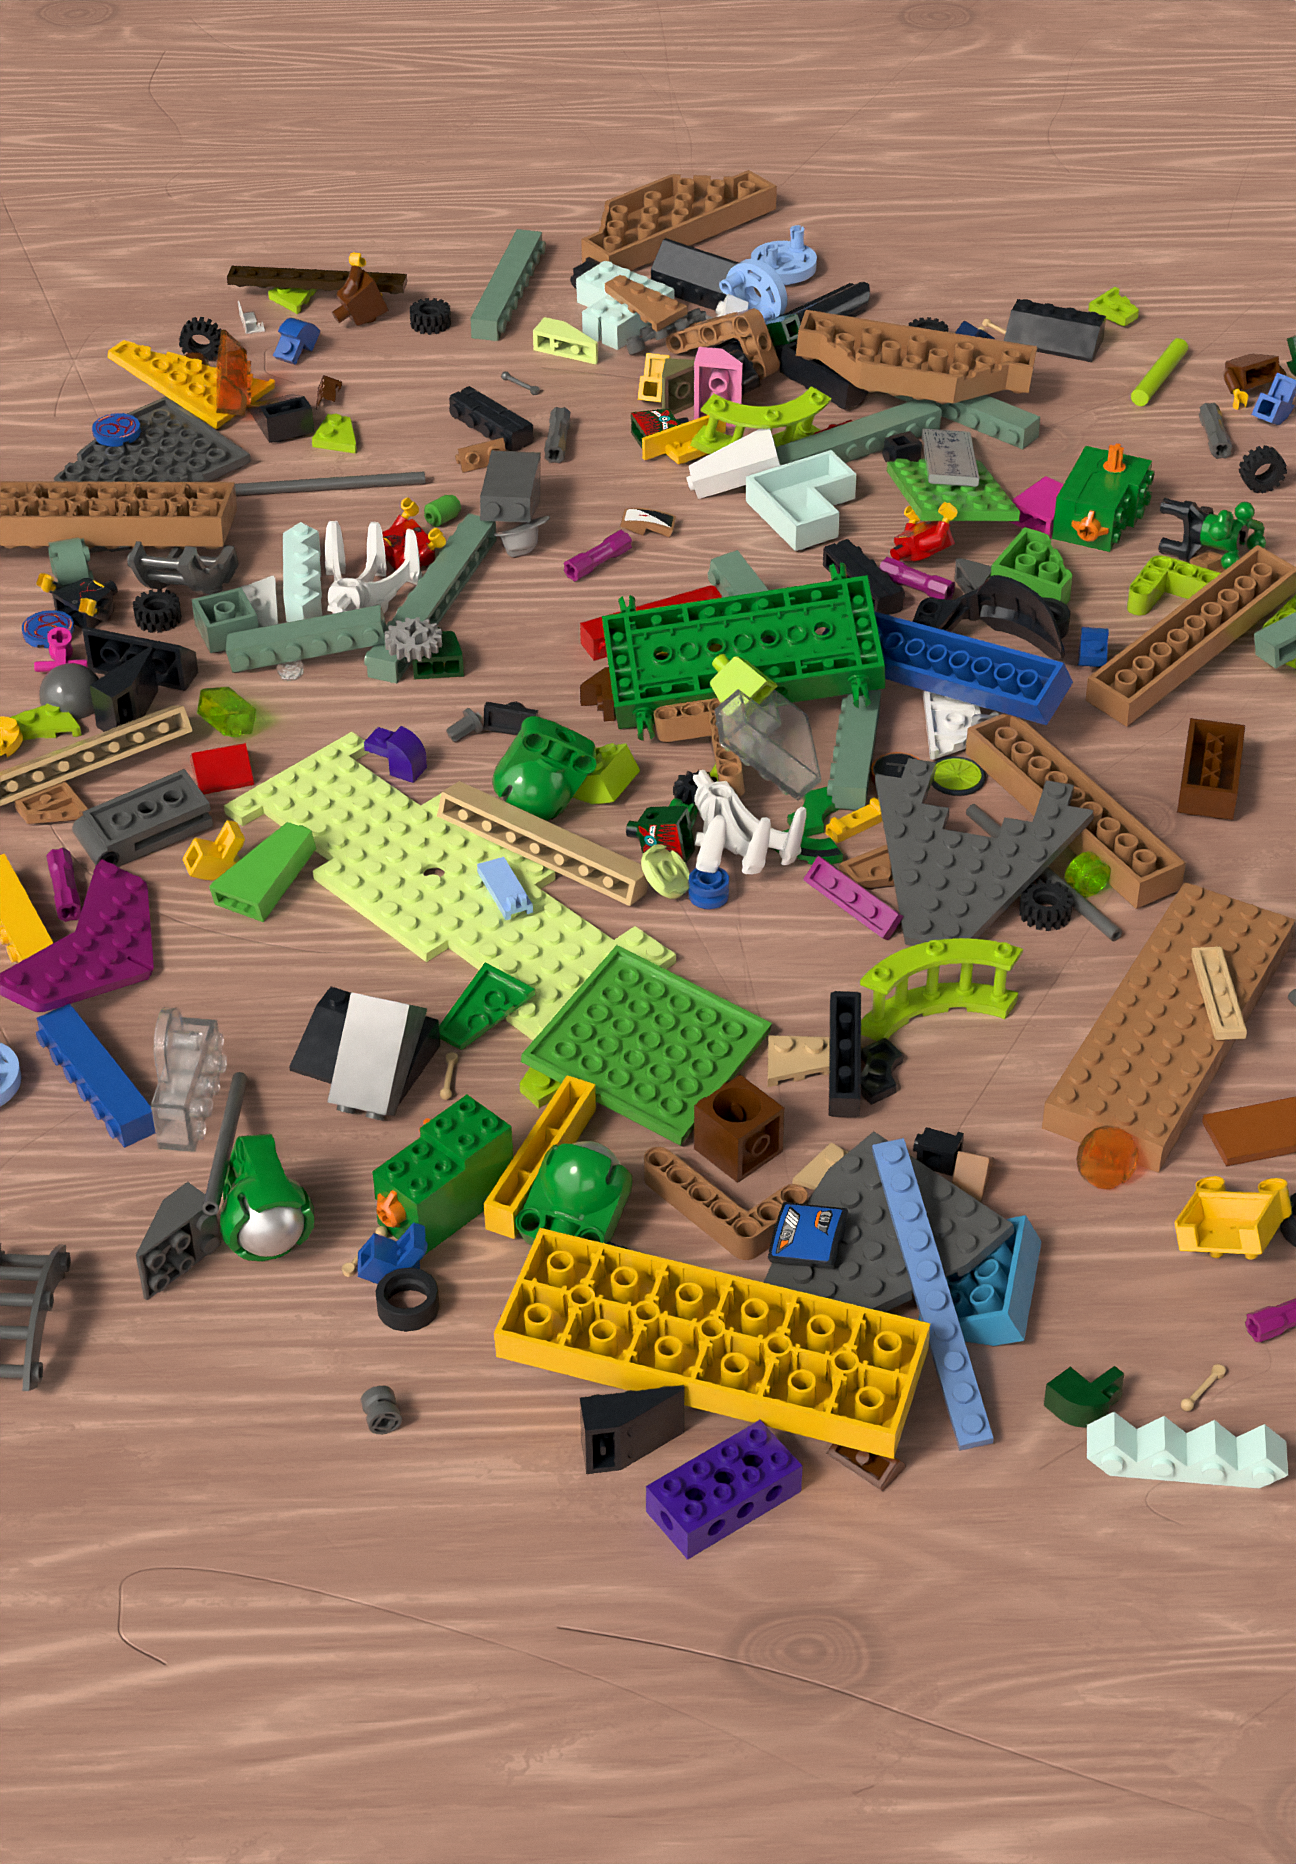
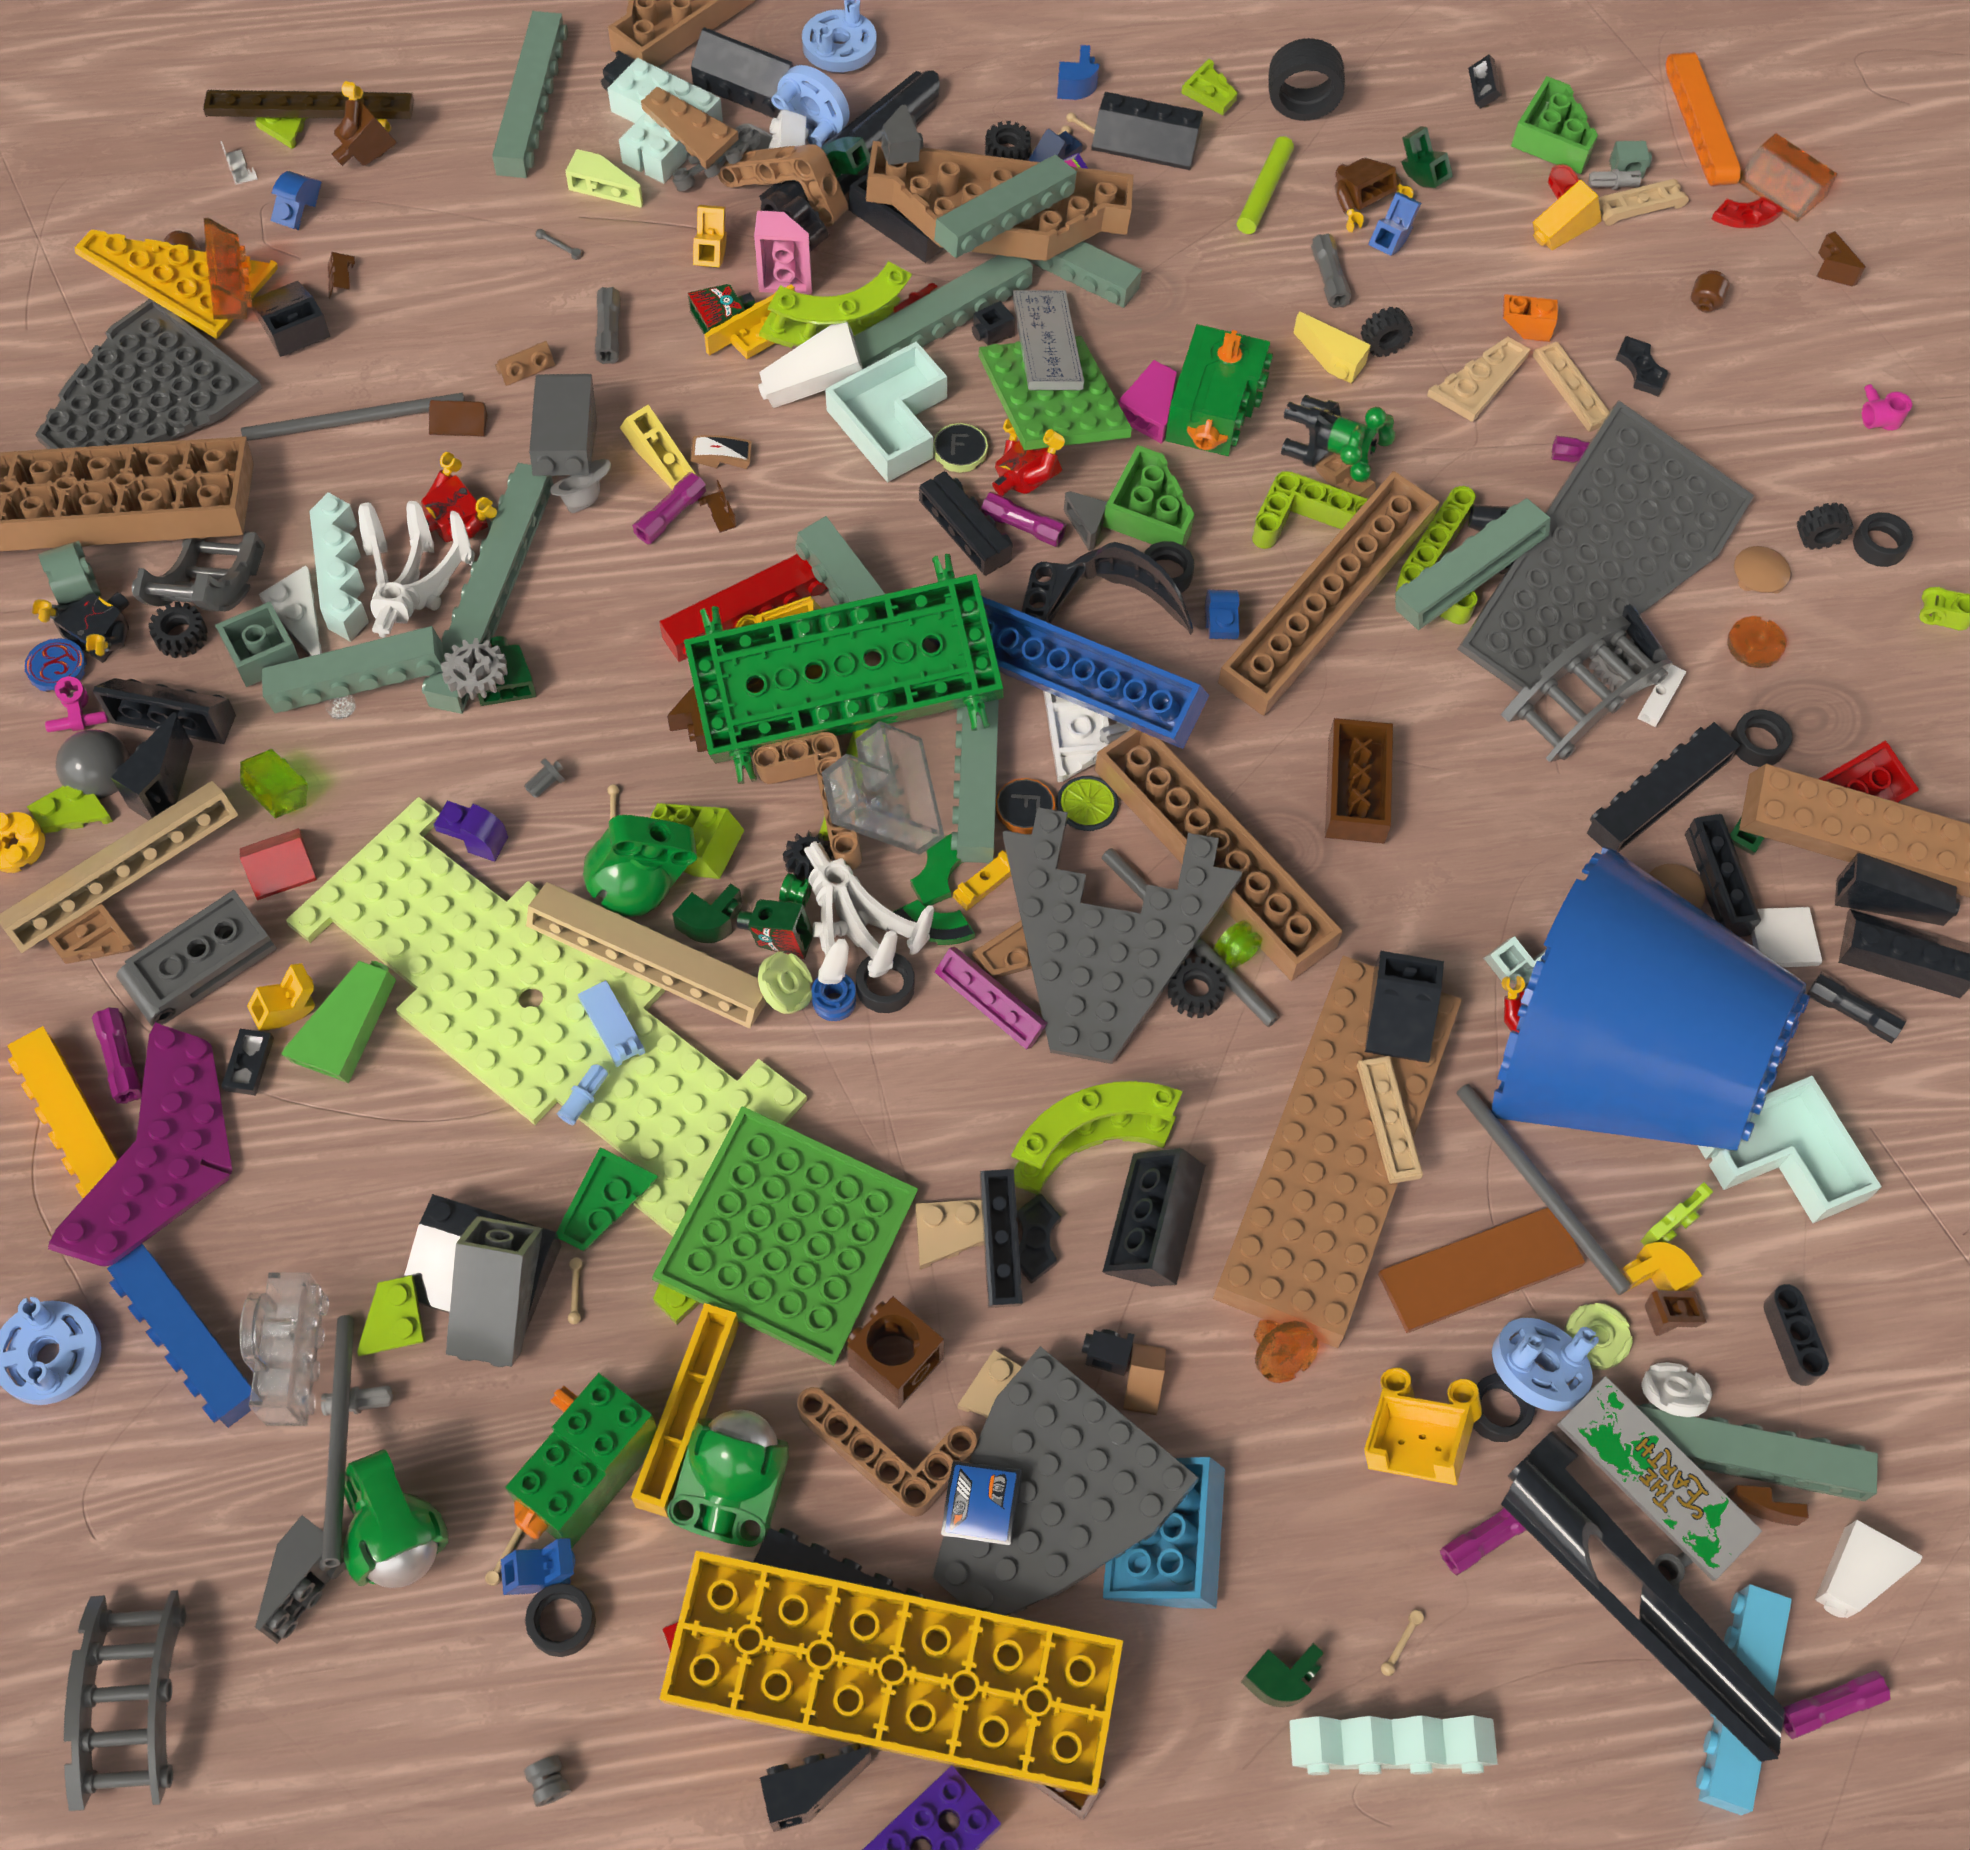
camera: 10 degrees left, 20 degrees up
blue tile [92,413,141,447] -> none
black tyre [179,317,223,361] -> none
lime wing [312,414,357,454] -> none
black tyre [410,298,451,335] -> none
bright green brick [424,495,461,527] -> none
black brick [449,386,534,451] -> none
black tile [483,701,539,735] -> none
olive slope [662,358,695,415] -> none
torso [710,654,777,723] -> none
medium blue plate [872,1138,993,1451] -> none
none -> black piece [222,1028,274,1096]
none -> light grey axle [321,1386,393,1416]
none -> lime wing [357,1275,425,1357]
none -> reddish brown slope [429,400,488,437]
none -> light blue axle [557,1064,608,1125]
none -> light yellow slope [620,405,696,490]
none -> dark green brick [672,883,742,943]
none -> reddish brown piece [698,480,736,533]
none -> black tyre [856,953,915,1013]
none -> dark grey slope [881,105,923,165]
none -> black tile [933,423,988,473]
none -> sand green brick [934,154,1077,258]
none -> blue brick [1057,45,1099,100]
none -> black slope [1102,1148,1206,1287]
none -> black tyre [1268,38,1345,121]
none -> light yellow slope [1294,312,1371,384]
none -> black slope [1365,951,1444,1063]

